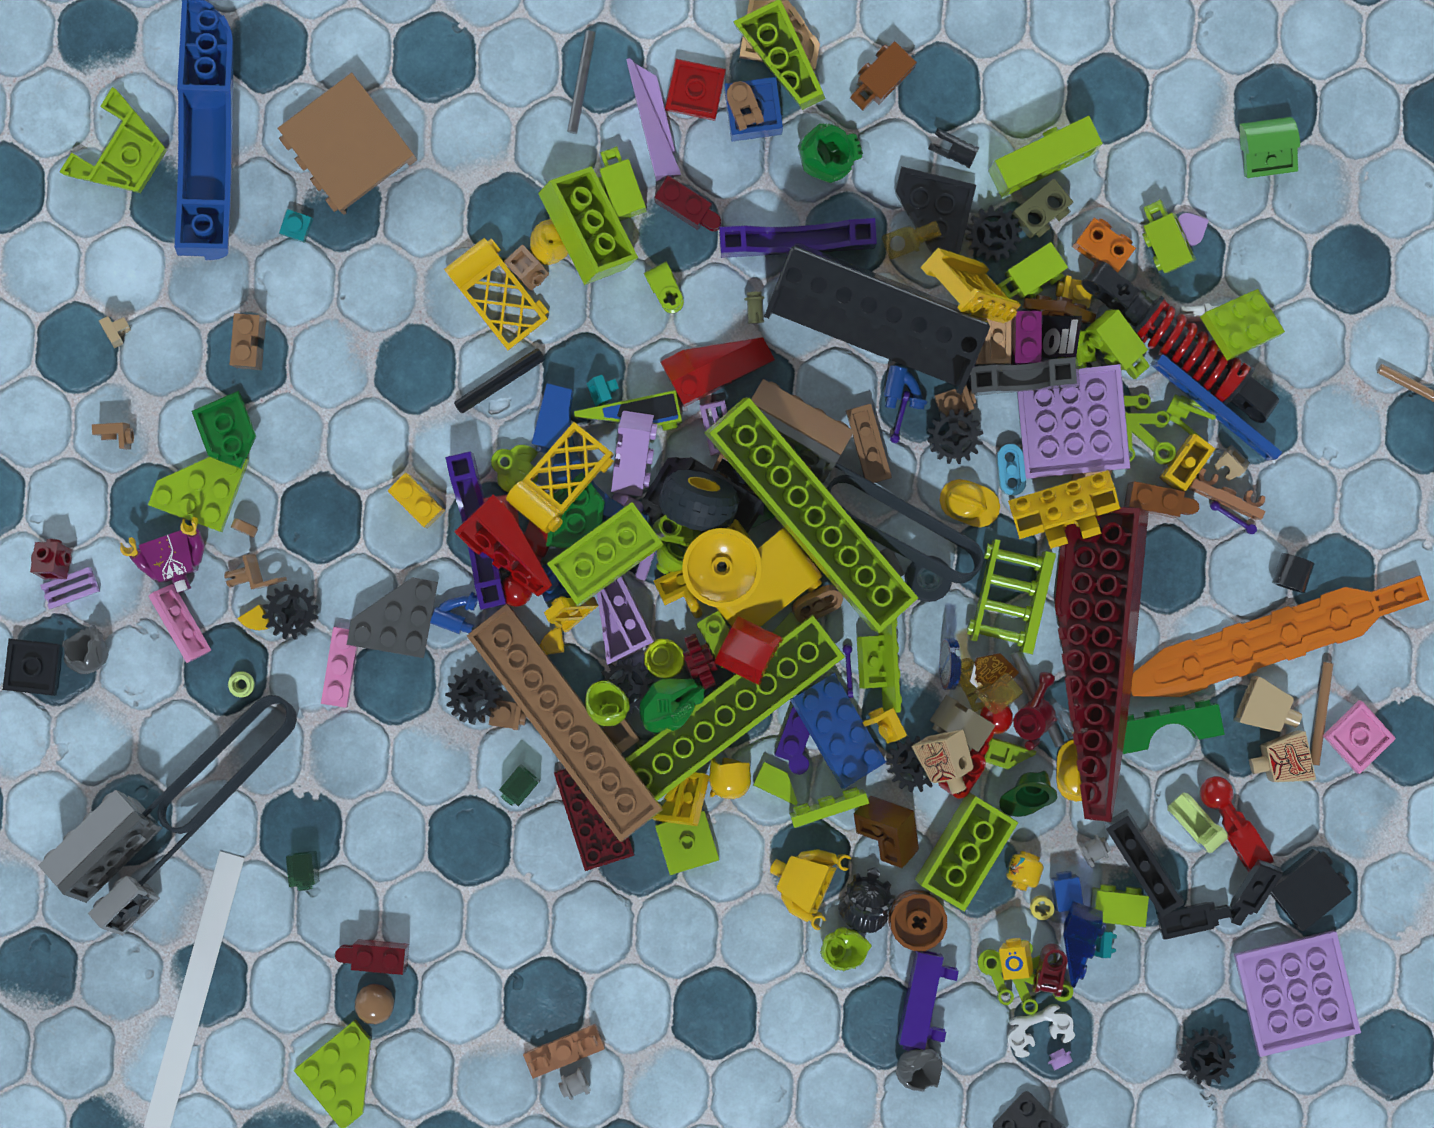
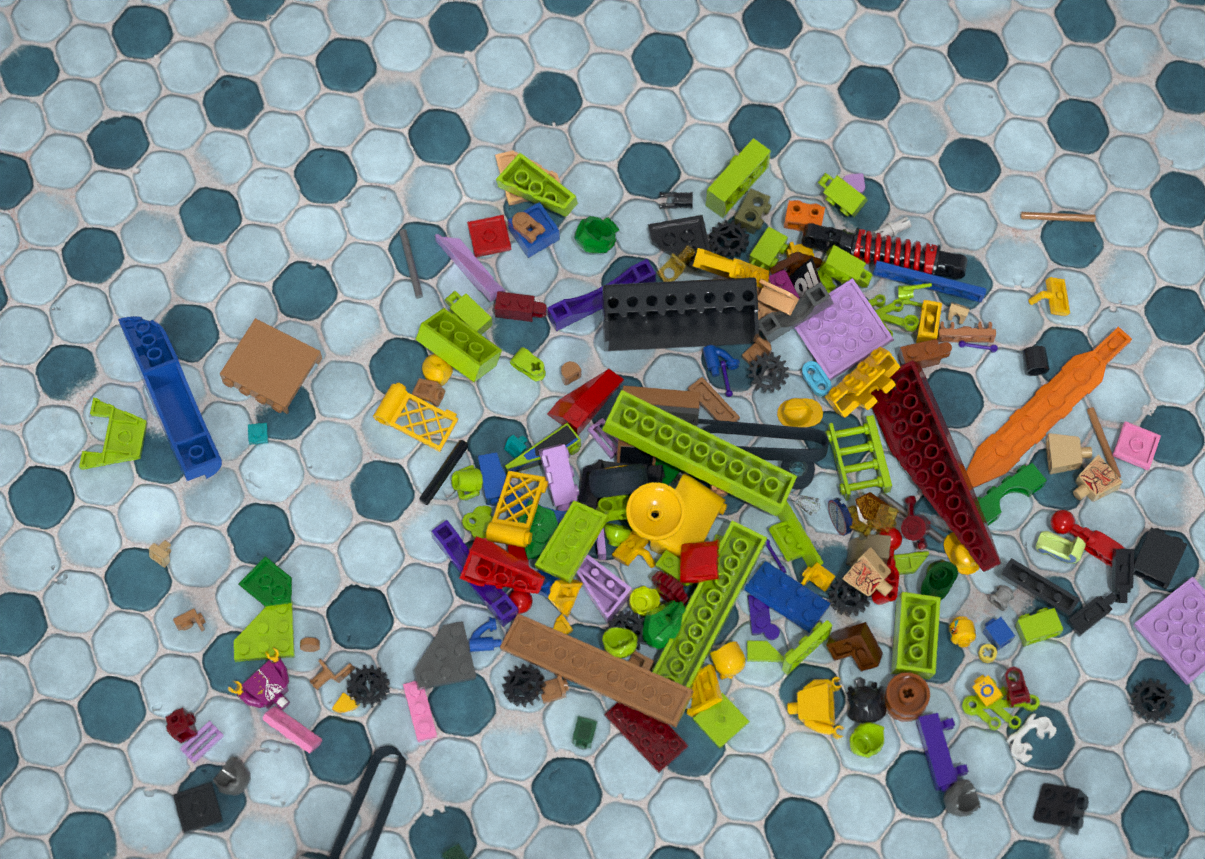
camera: 20 degrees left, 20 degrees down
yellowish green plate [228,672,255,697] -> none
medium nougat brick [229,313,266,370] -> none
yellow brick [388,473,446,529] -> none
olive pin [744,291,765,324] -> none
medium nougat plate [792,585,843,623] -> none
dark orange brick [850,41,917,111] -> none
lavender plate [1048,1048,1073,1071] -> none
clear blue slope [1063,901,1106,988] -> none
teal tile [1086,928,1117,958] -> none
lime plate [1200,289,1285,361] -> none
bright green brick [1239,117,1300,178] -> none
none -> lime piece [451,465,483,501]
none -> medium nougat brick [561,361,581,386]
none -> light nougat panel [758,279,799,316]
none -> clear cone [787,492,820,516]
none -> yellow plate [1028,277,1070,316]

